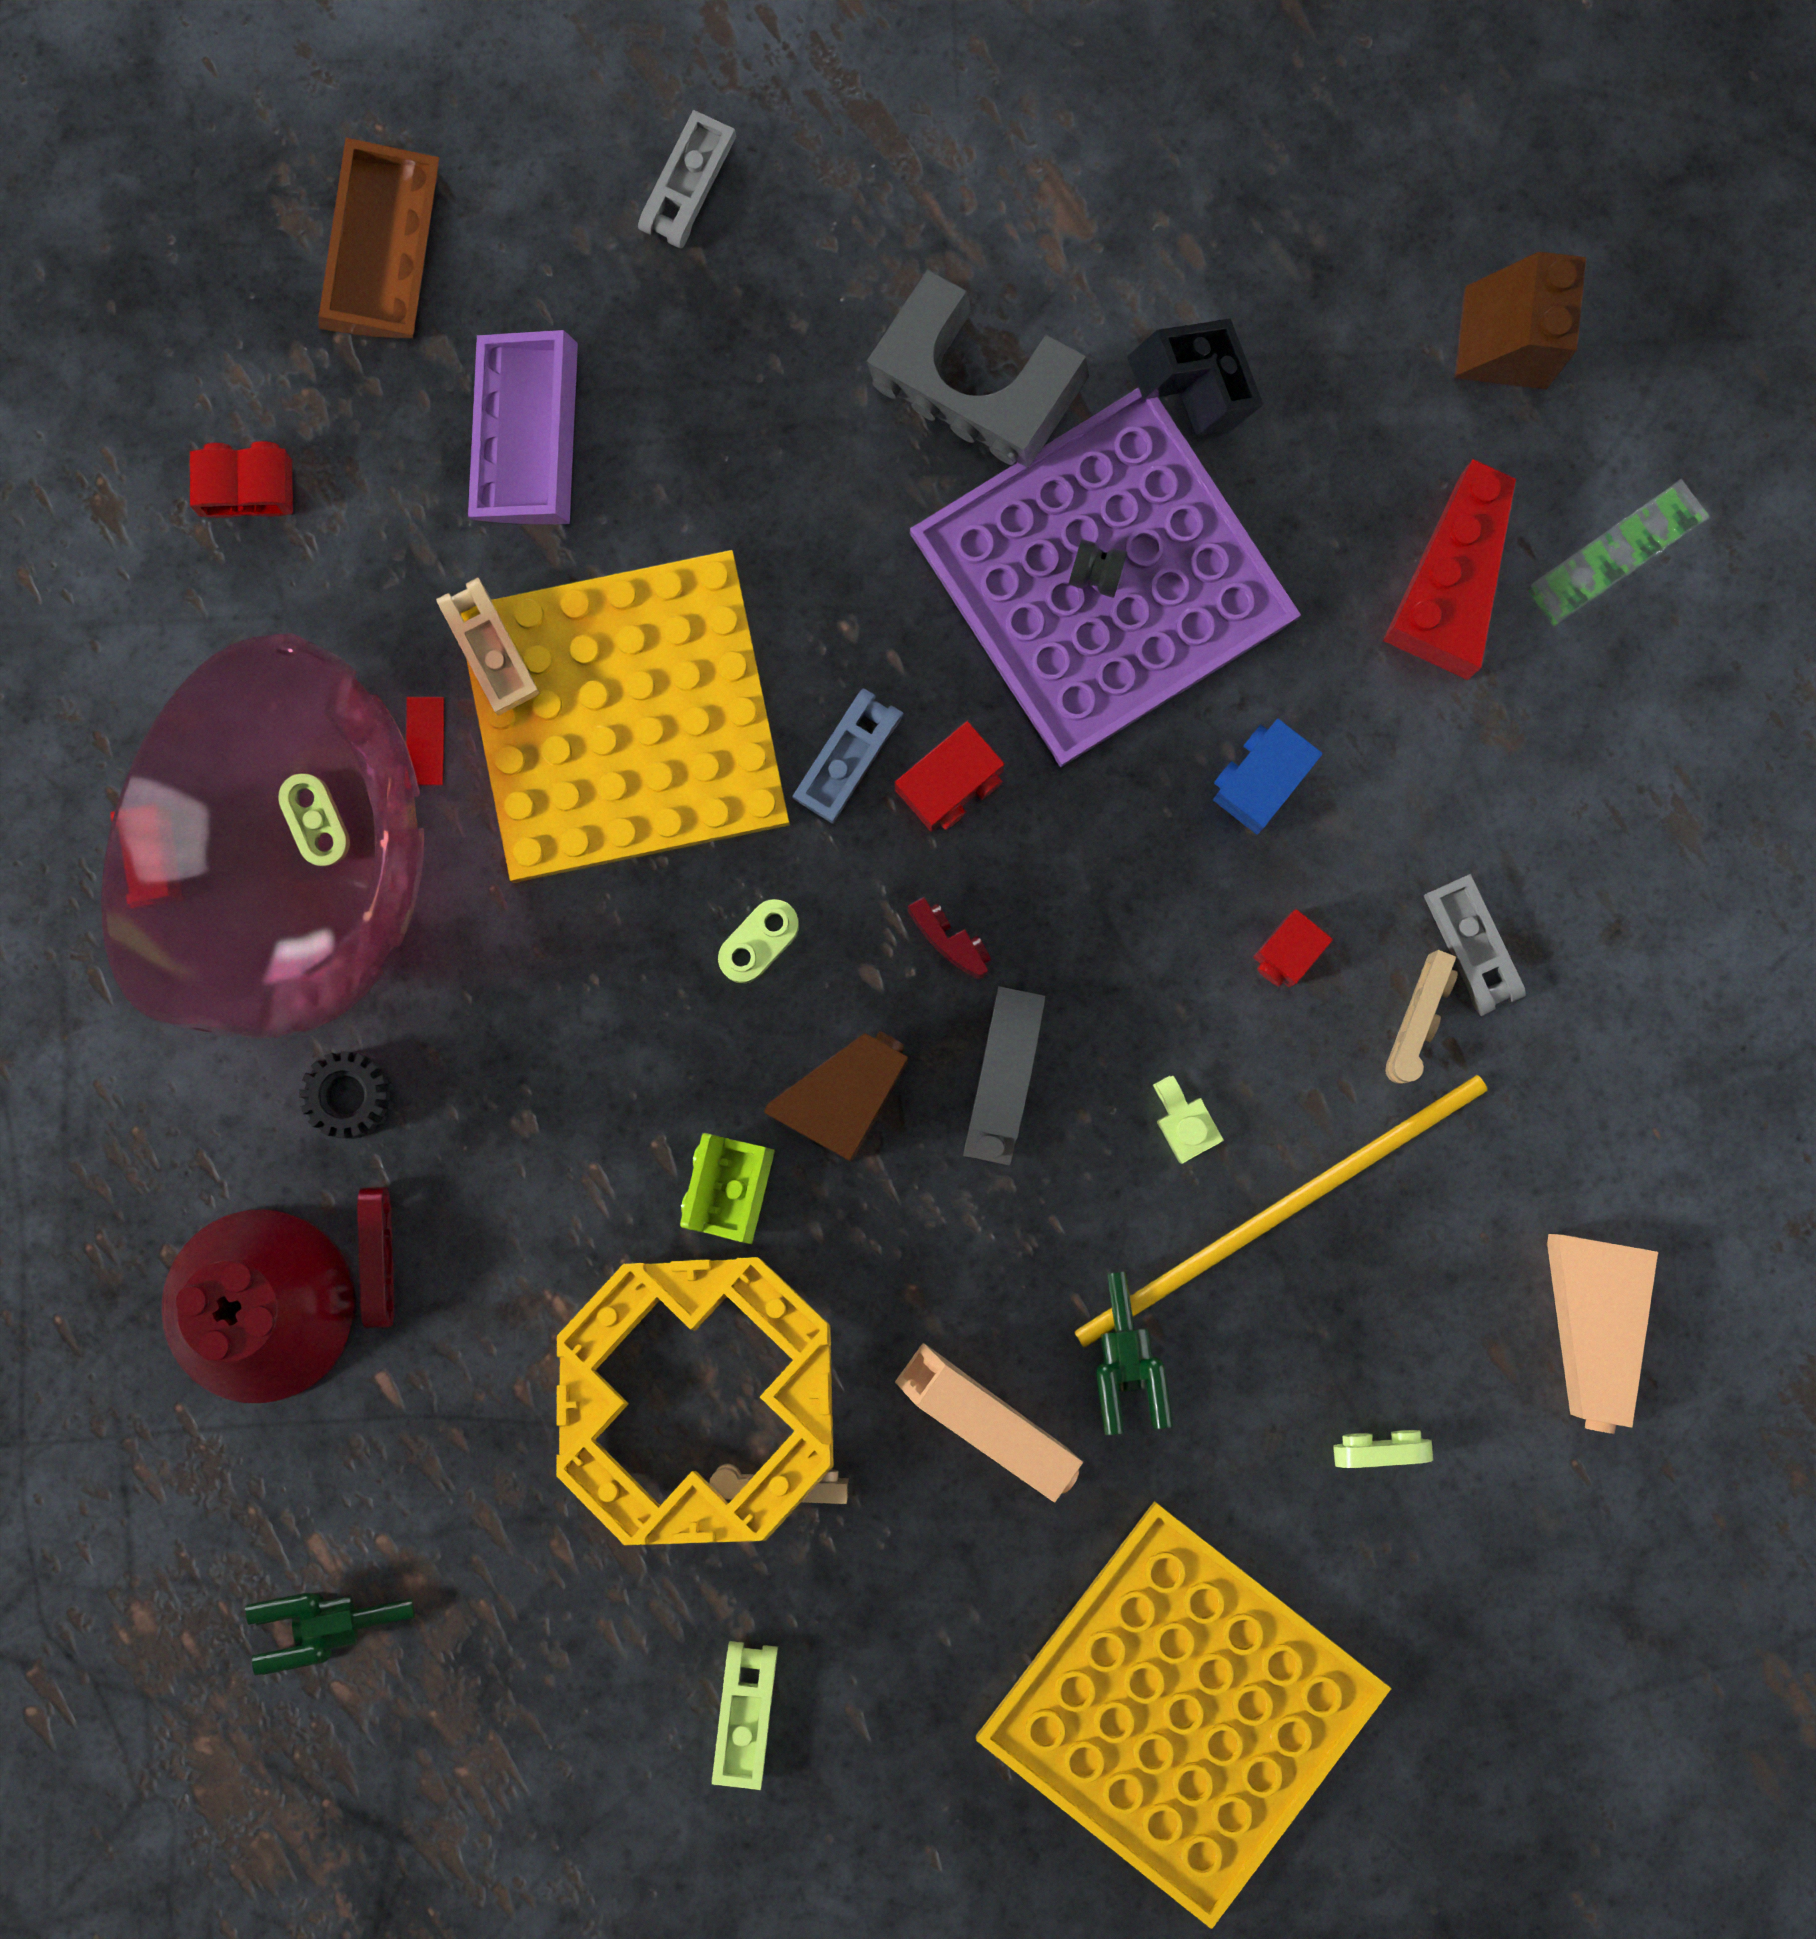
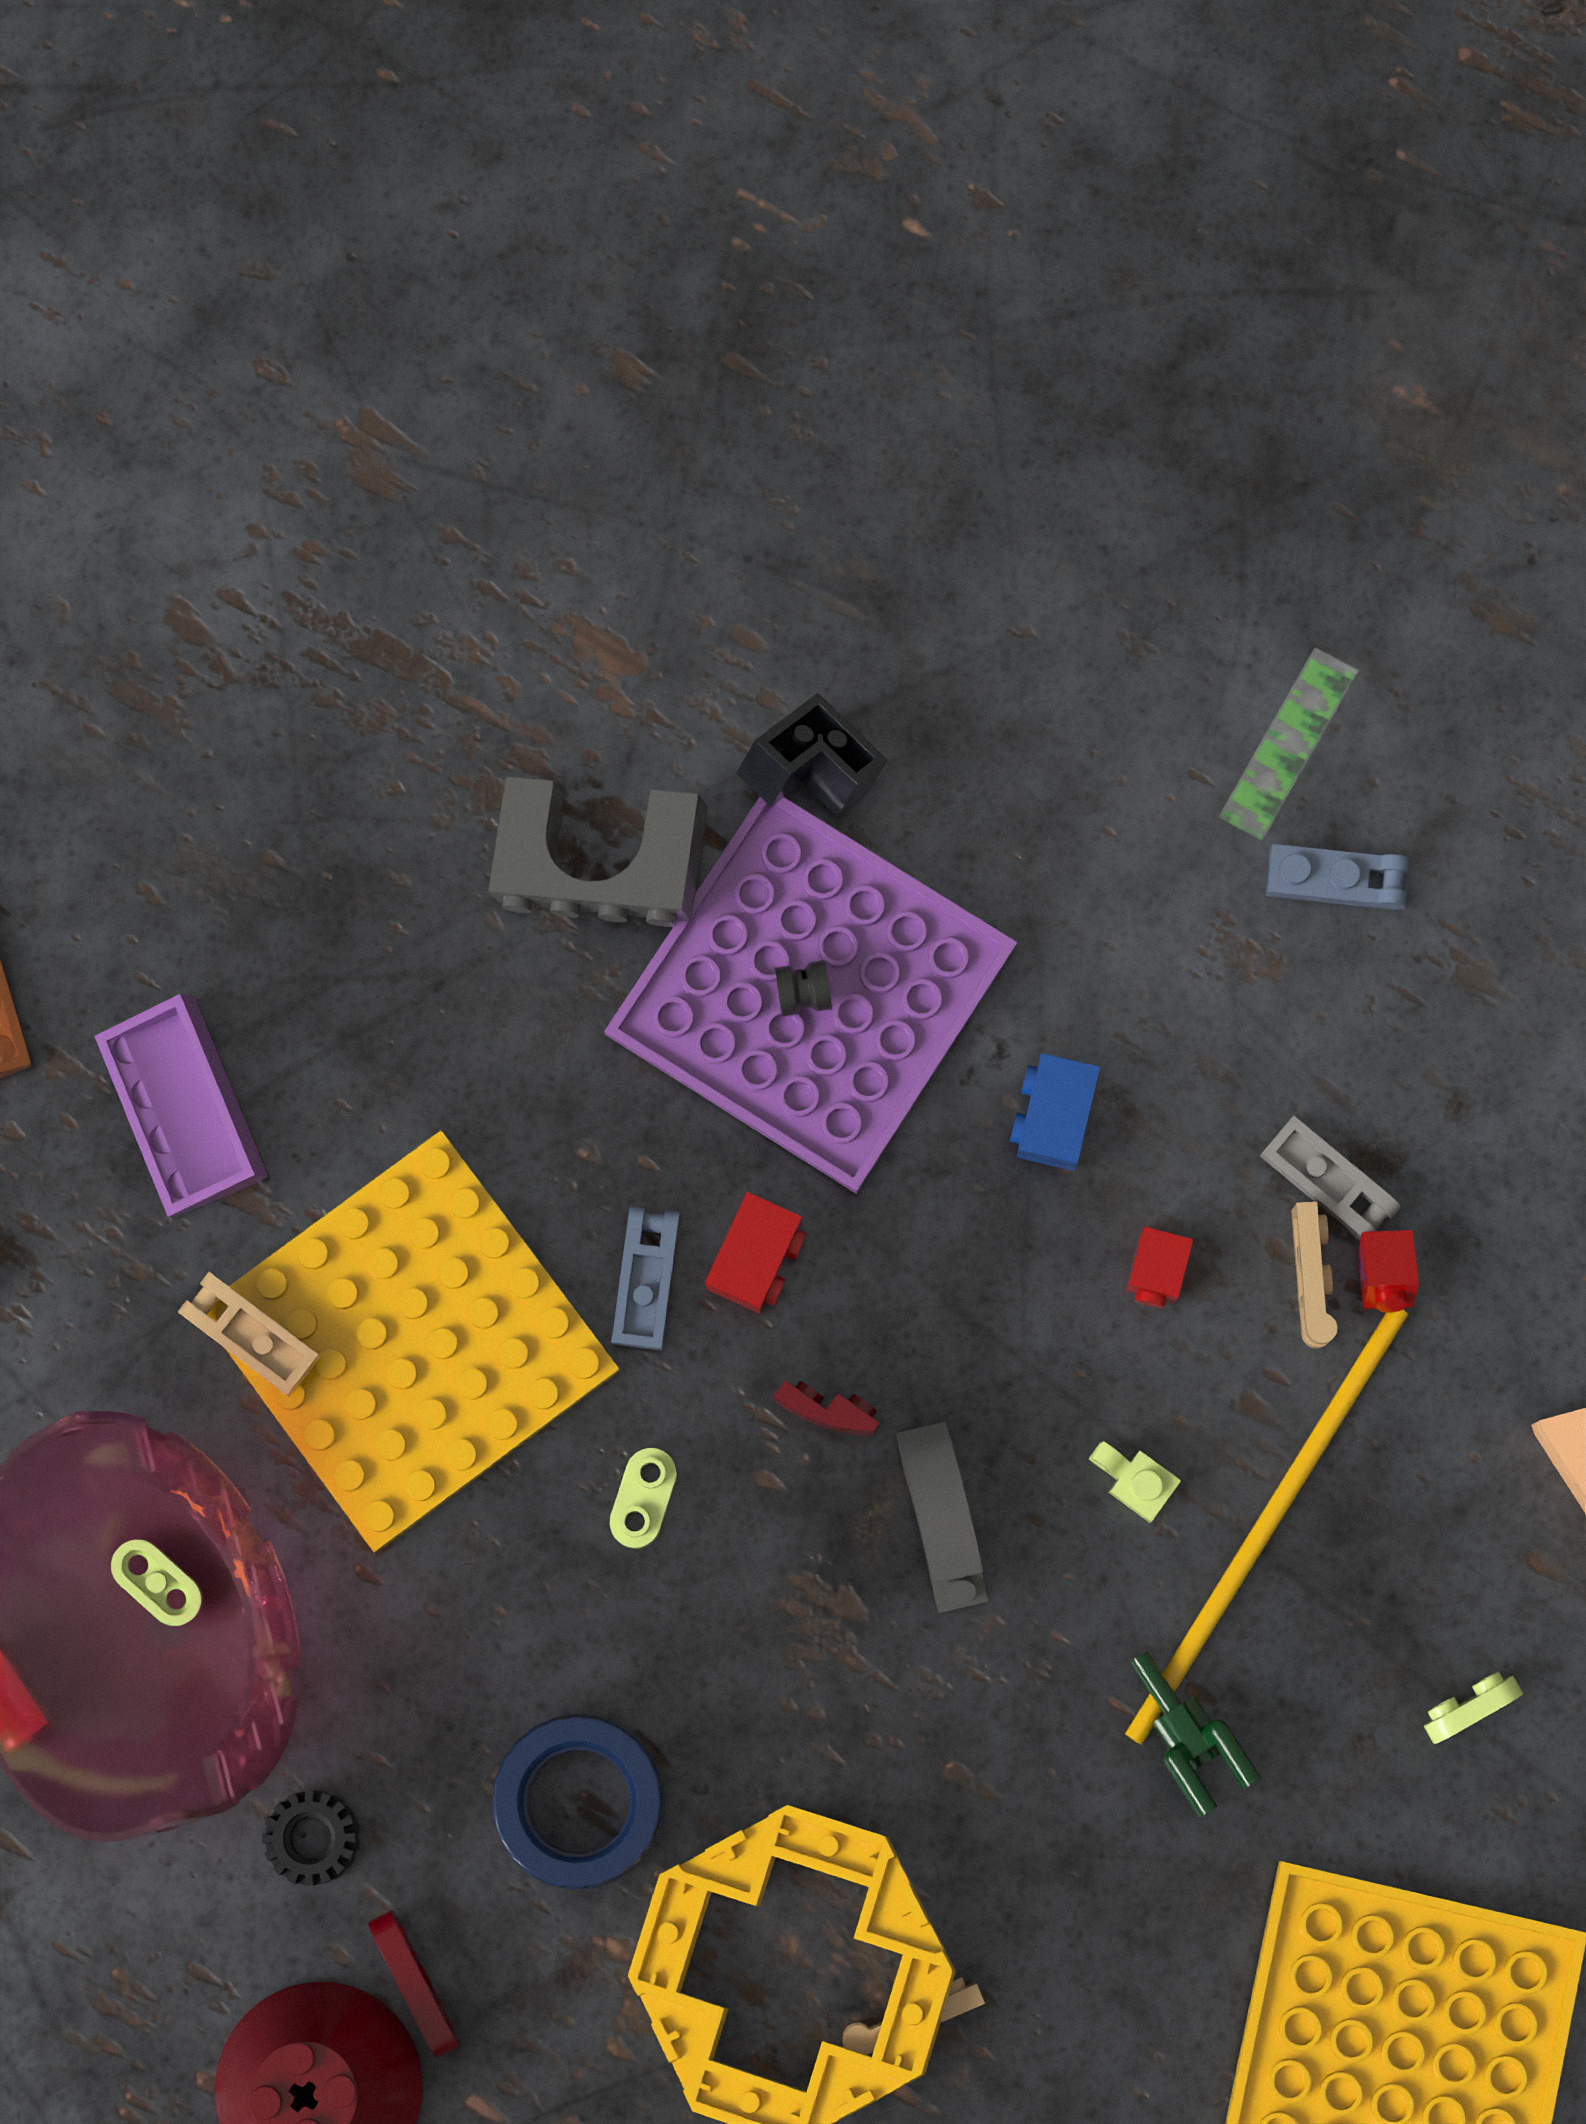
camera: 25 degrees left, 5 degrees down
red sticker [405,697,444,785] -> none
light grey plate [638,110,736,249] -> none
lime bracket [680,1133,775,1244] -> none
reddish brown slope [764,1031,909,1162] -> none
light nougat slope [895,1343,1083,1503] -> none
red wedge [1383,459,1516,680] -> none
reddish brown slope [1455,251,1587,389] -> none
none -> dark blue tyre [492,1714,666,1890]
none -> sand blue plate [1266,844,1410,910]
none -> red brick [1357,1230,1419,1313]

